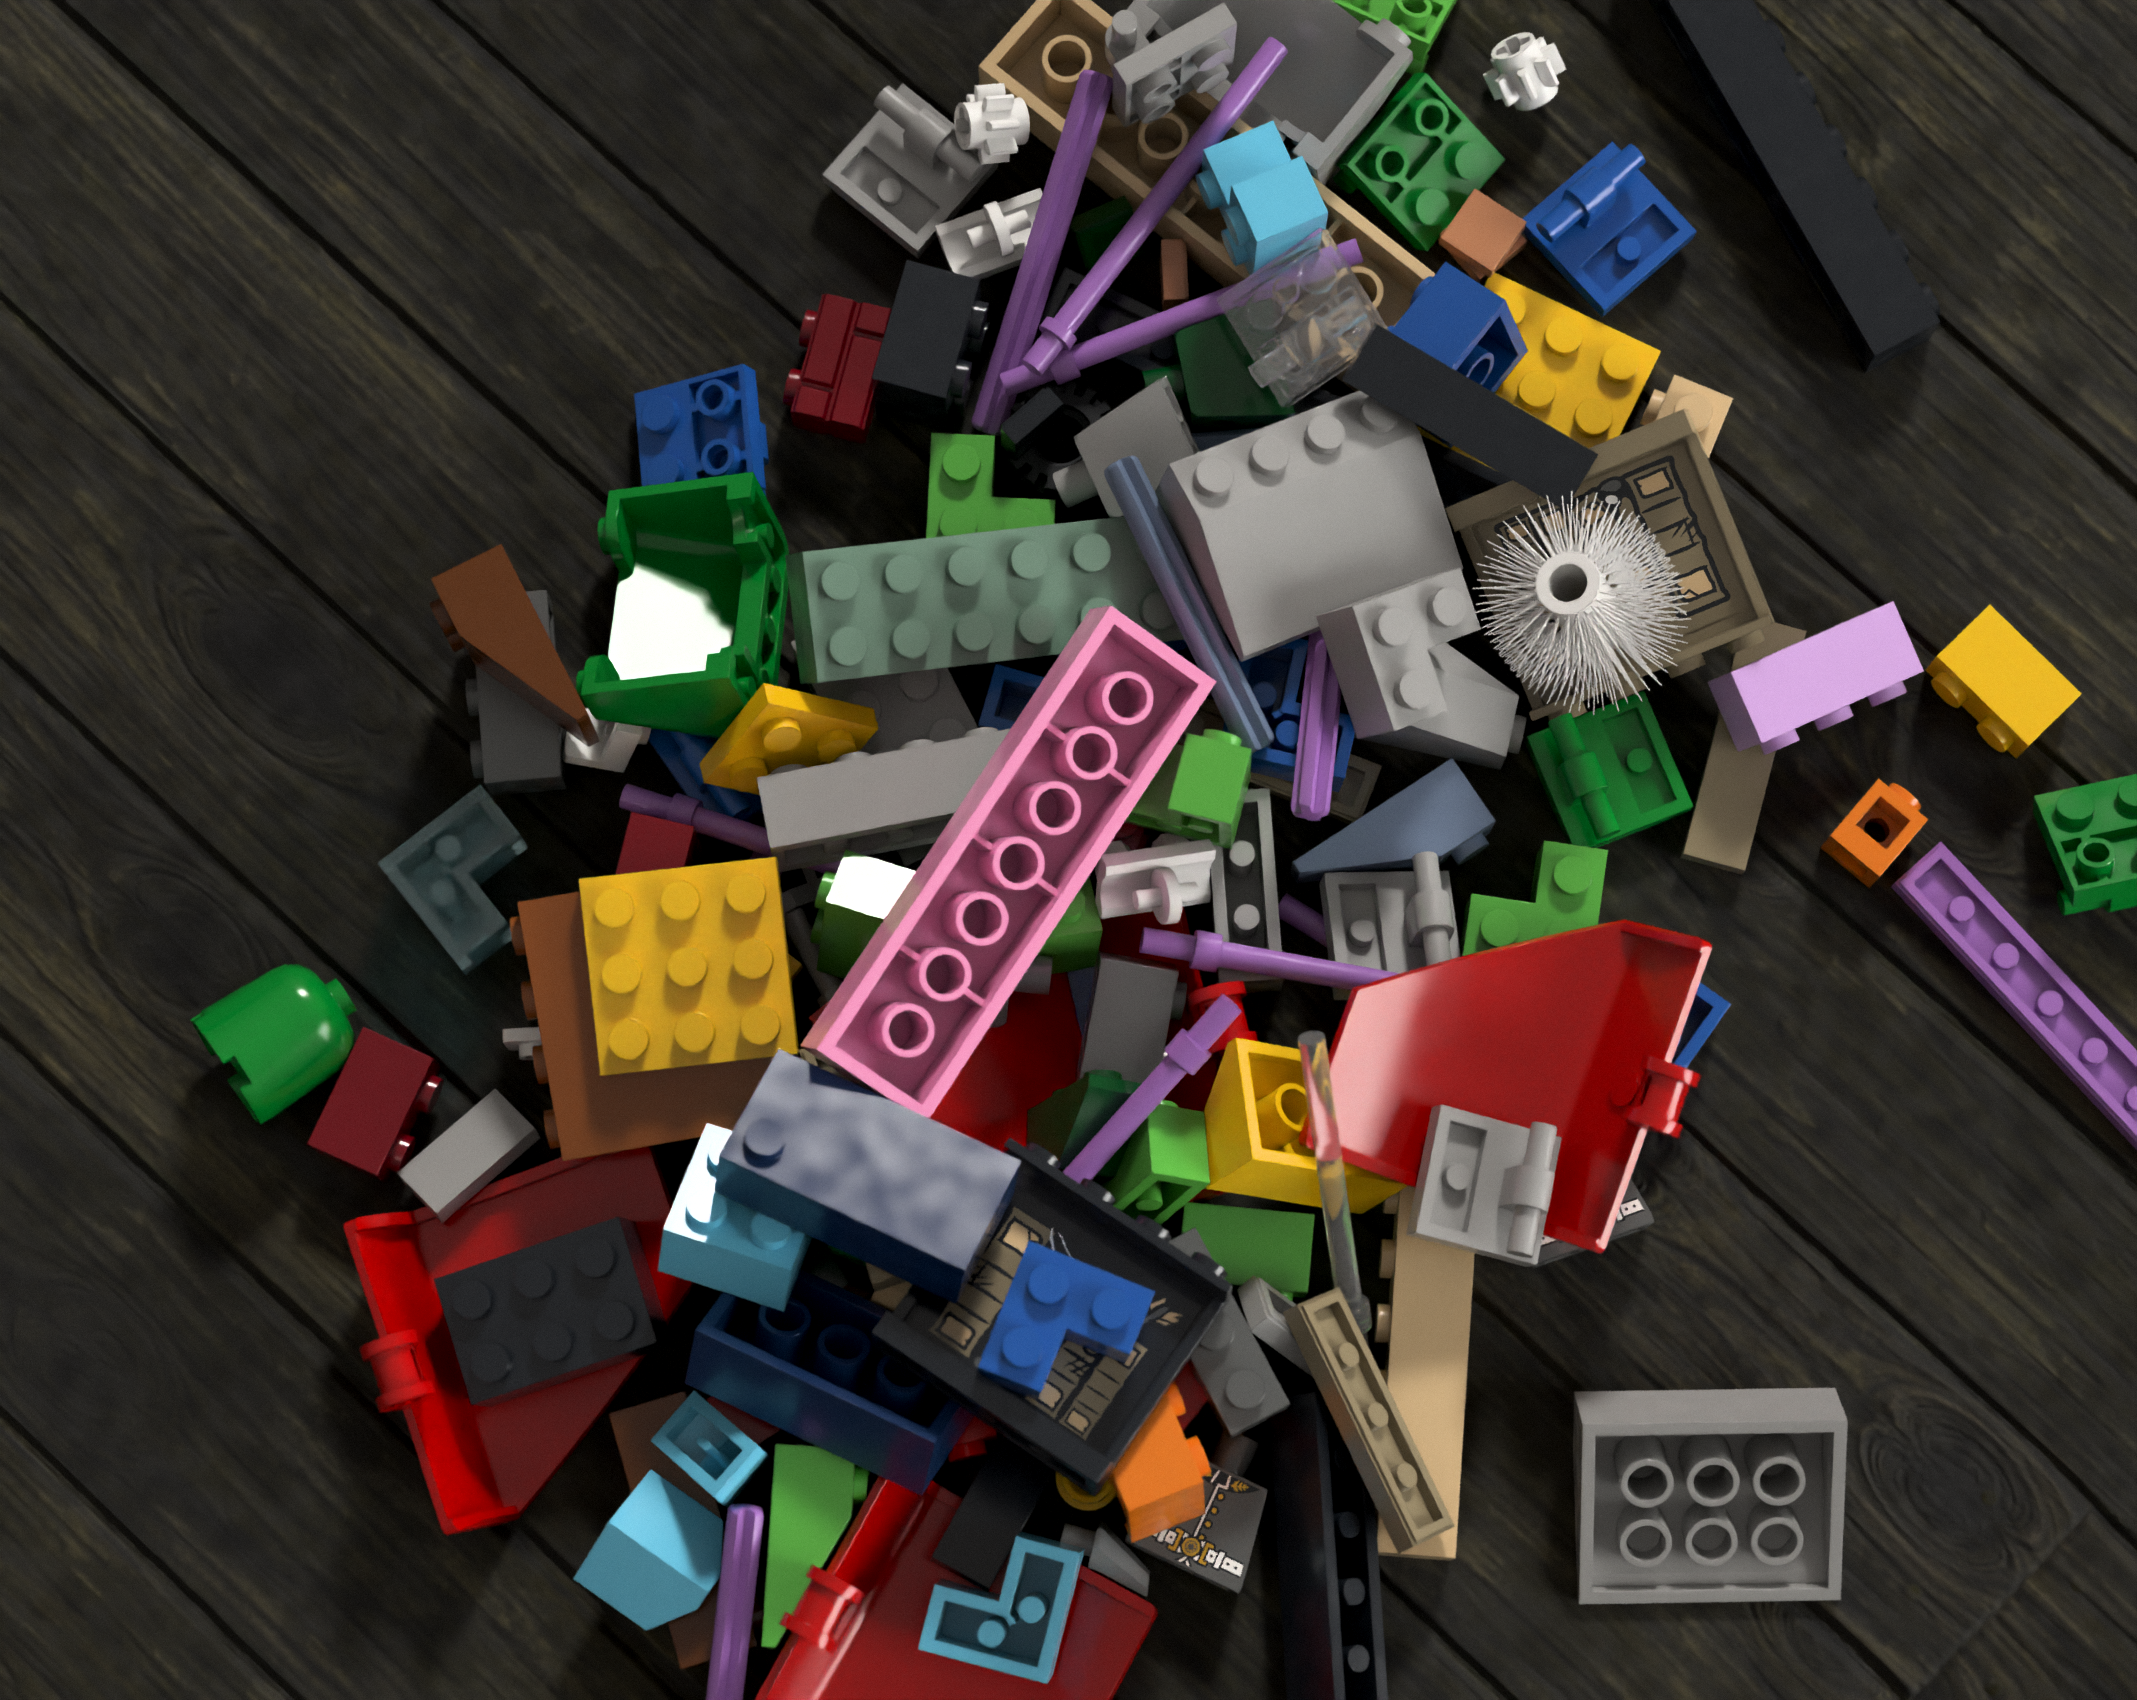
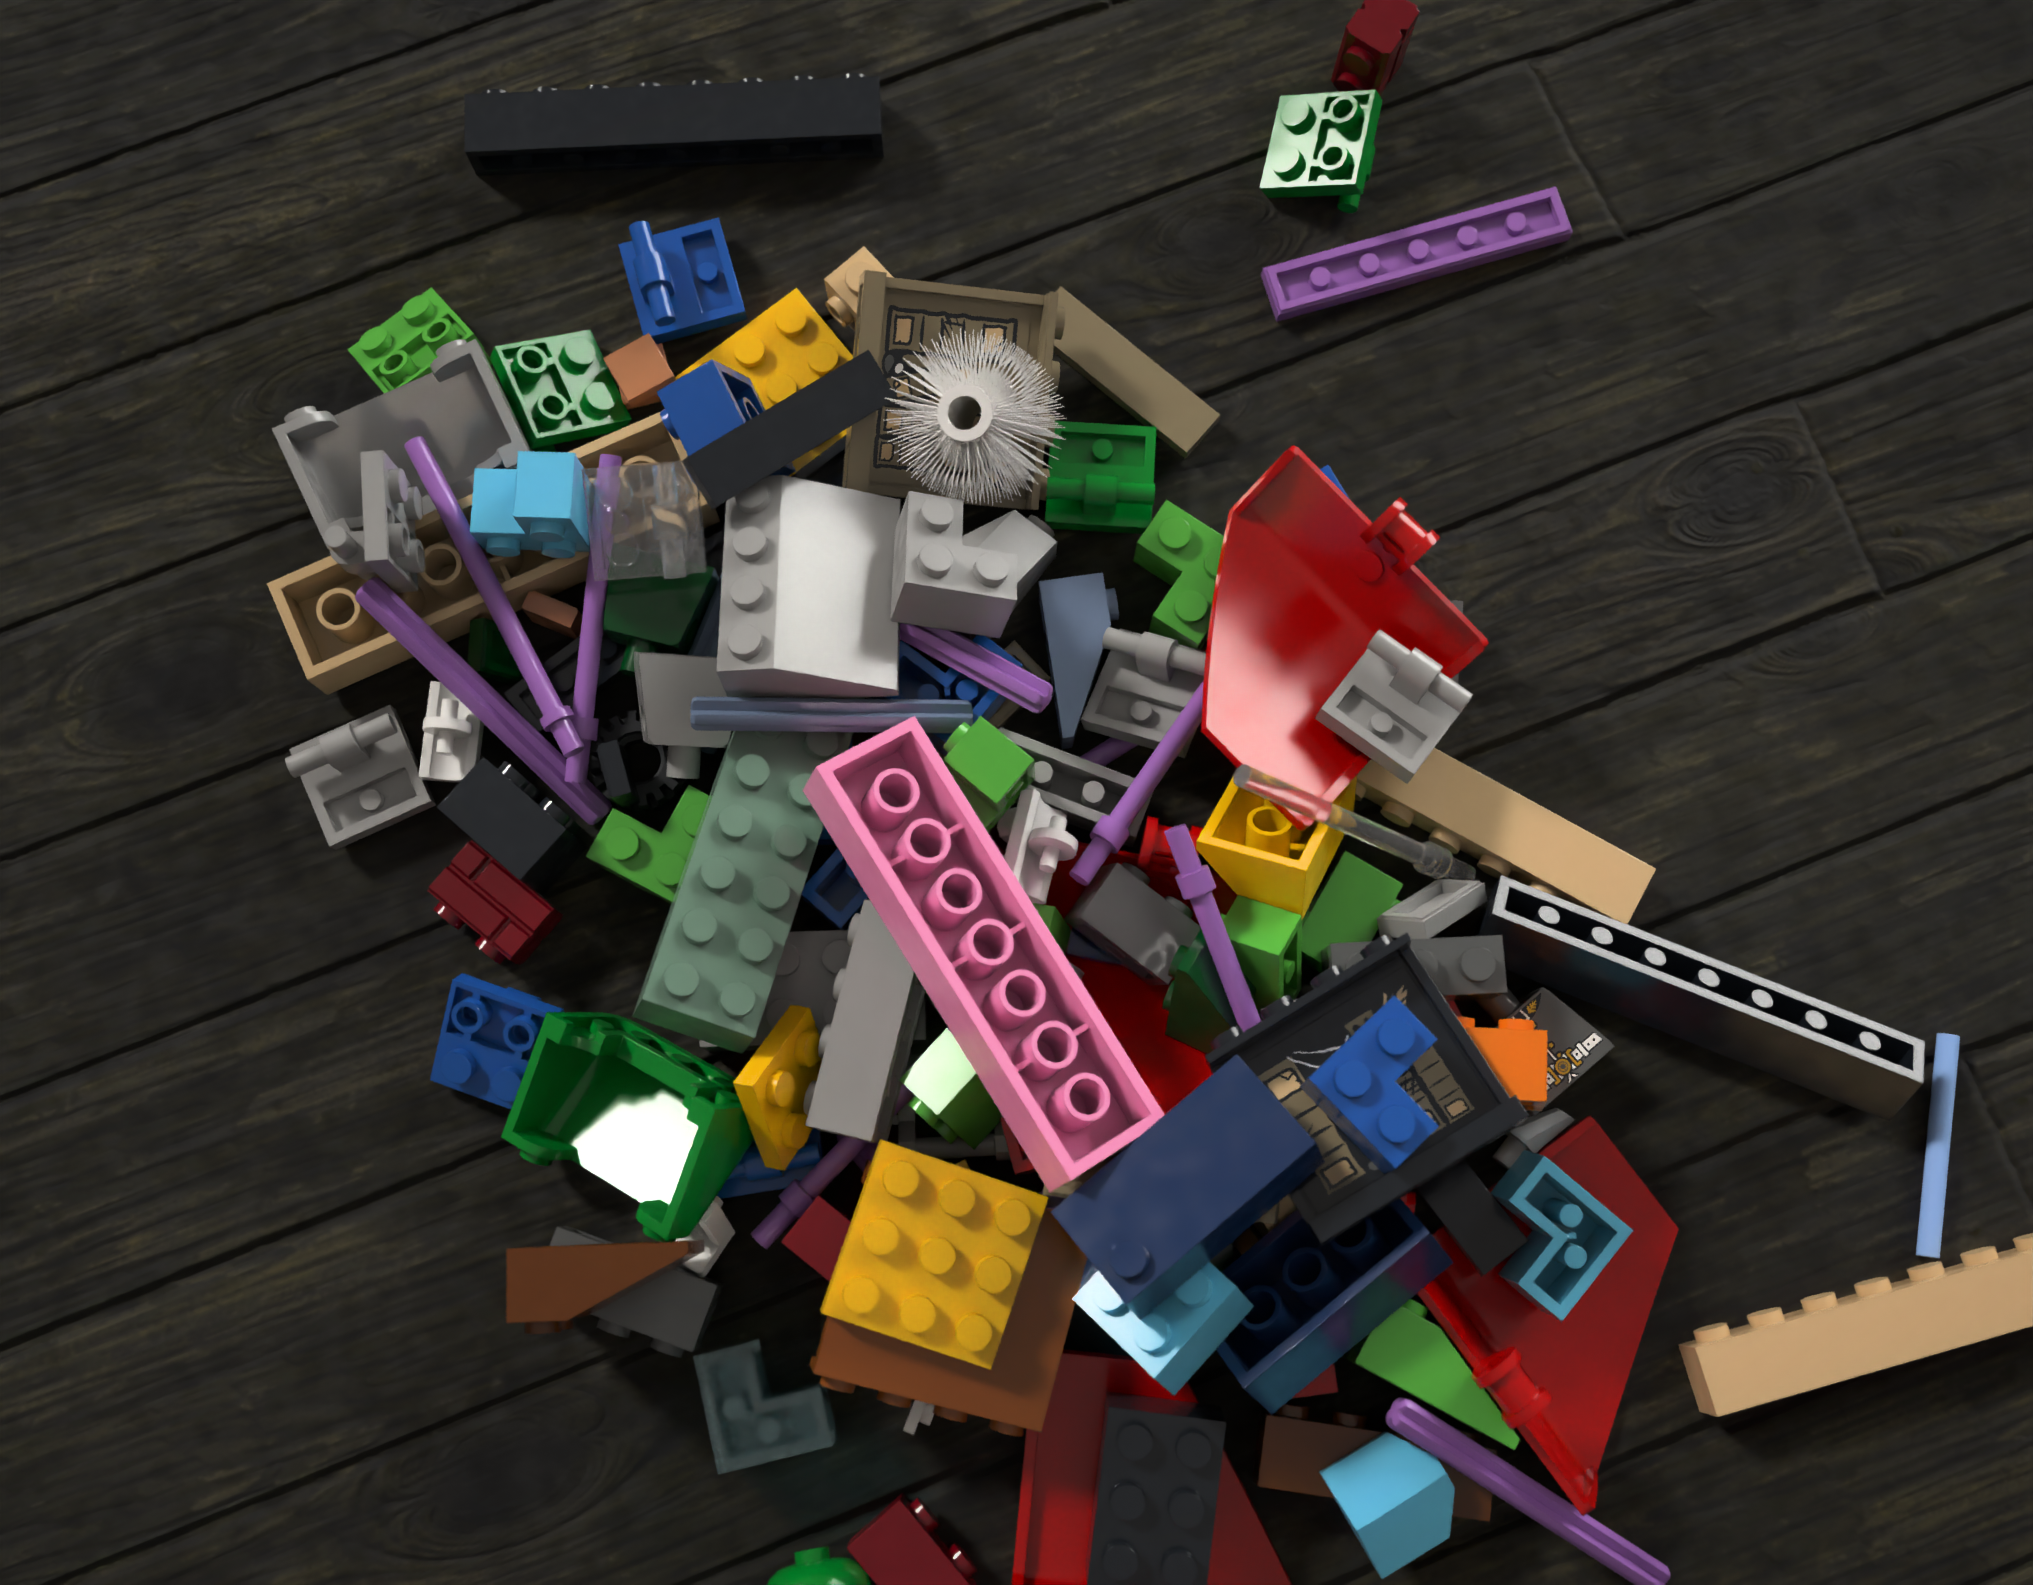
camera: 65 degrees left, 0 degrees up
light grey tile [397,1089,540,1223] -> none
medium azure slope [650,1391,771,1508] -> none
white gear [954,83,1030,164] -> none
dark tan tile [1282,1287,1455,1554] -> none
white gear [1483,32,1566,111] -> none
light grey slope [1573,1388,1848,1604] -> none
lavender brick [1707,601,1924,755] -> none
orange brick [1820,778,1928,888] -> none
yellow brick [1926,605,2082,759] -> none

